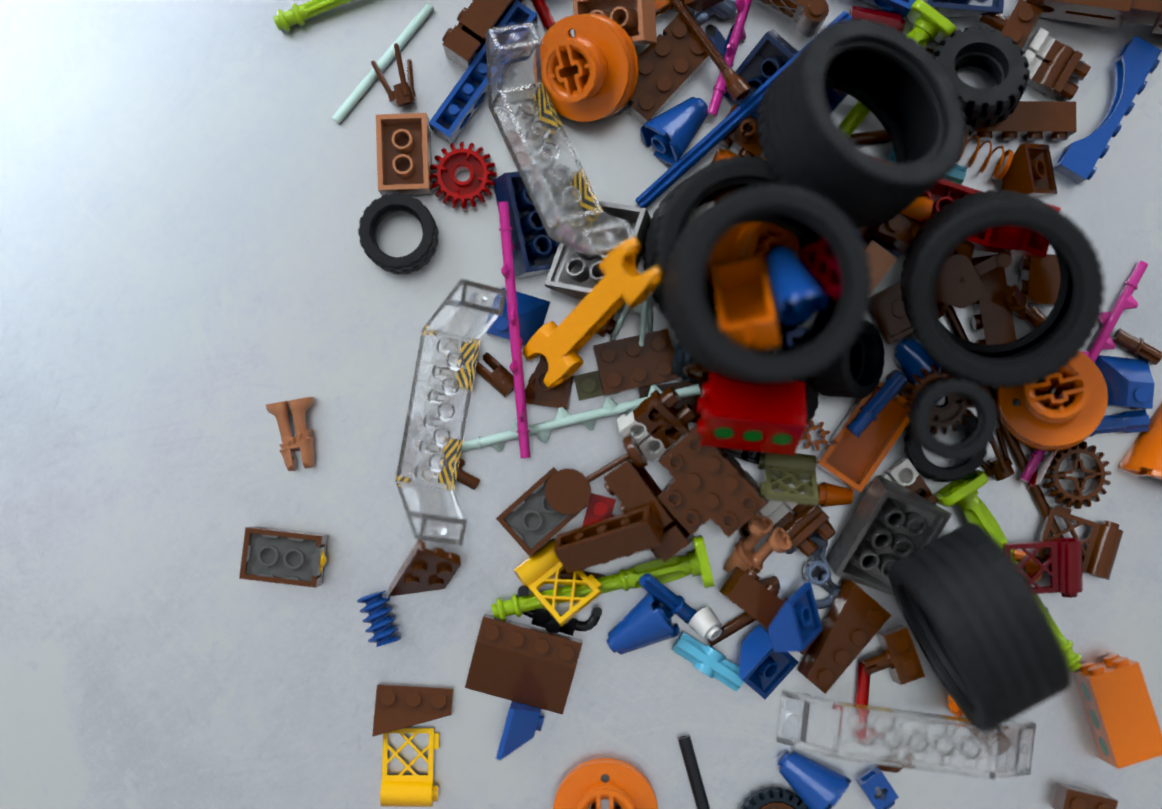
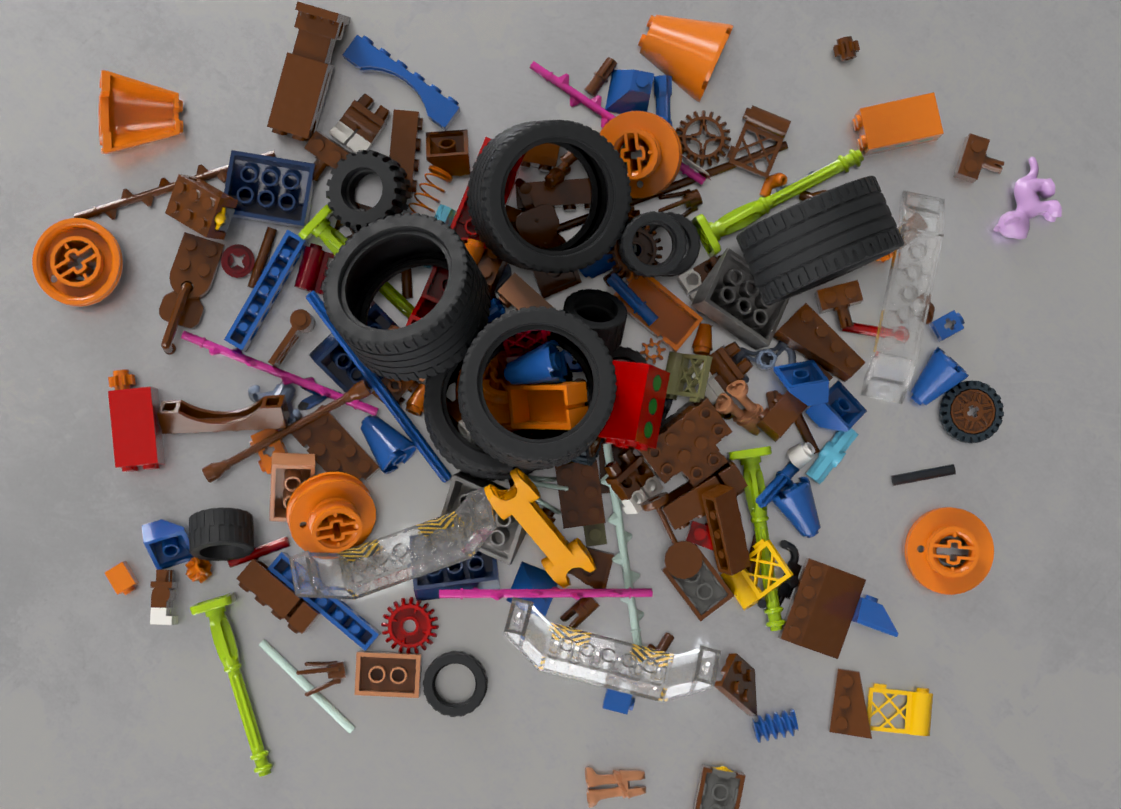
camera: 90 degrees left, 0 degrees up
dark red piece [1003,538,1083,598] -> none
none -> blue brick [602,686,635,715]

